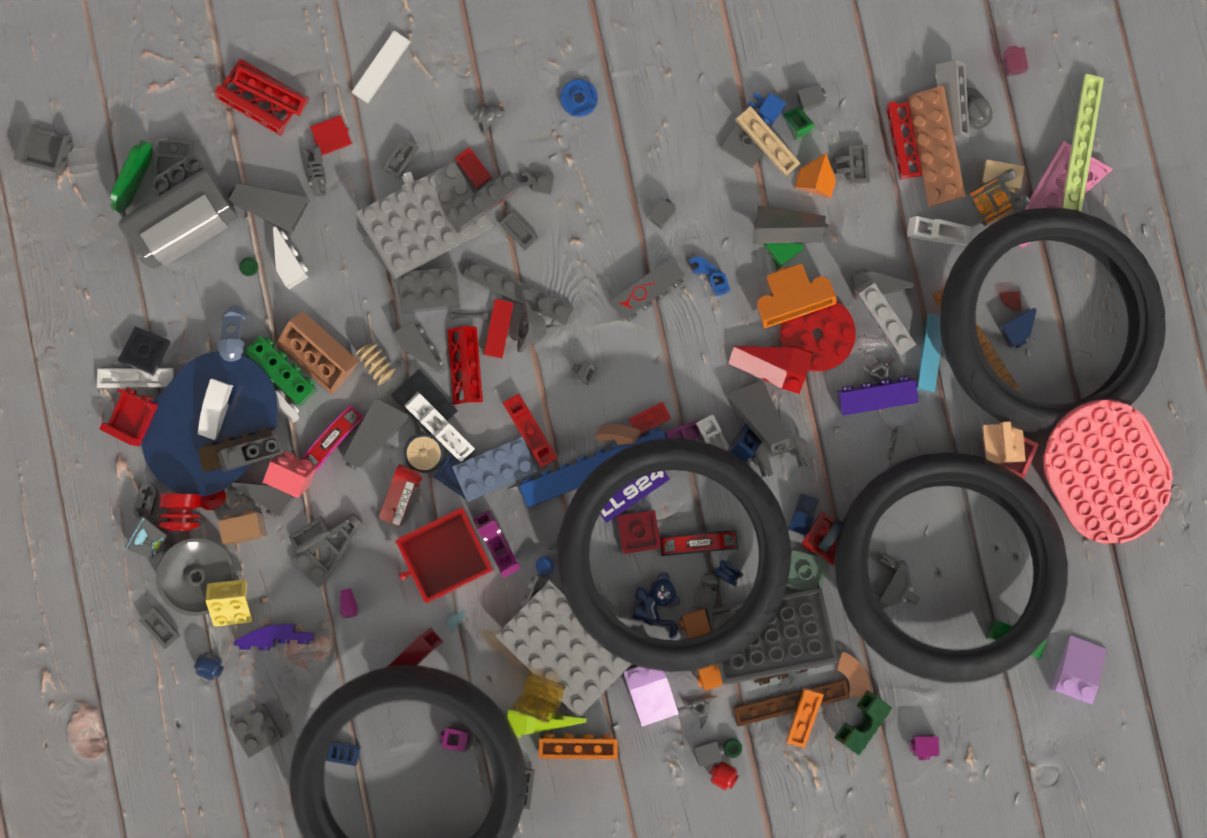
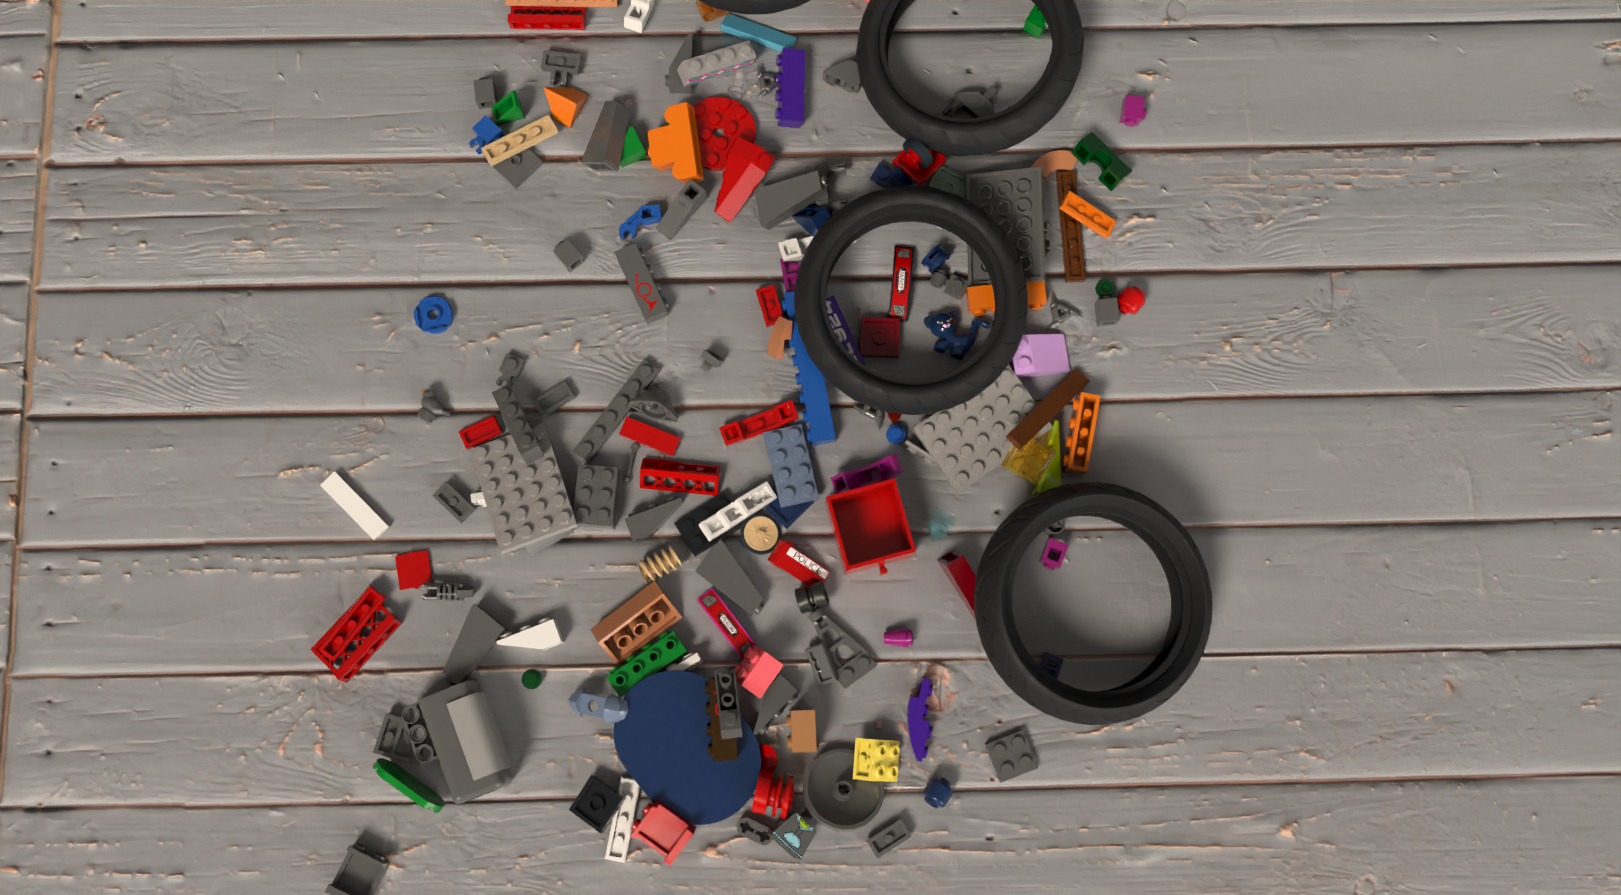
camera: 80 degrees left, 5 degrees down
white slope [198,379,233,440] -> none
none -> dark grey slope [656,179,707,240]
none -> pearl dark grey wheel [795,581,829,614]
none -> reddish brown tile [1005,368,1090,450]

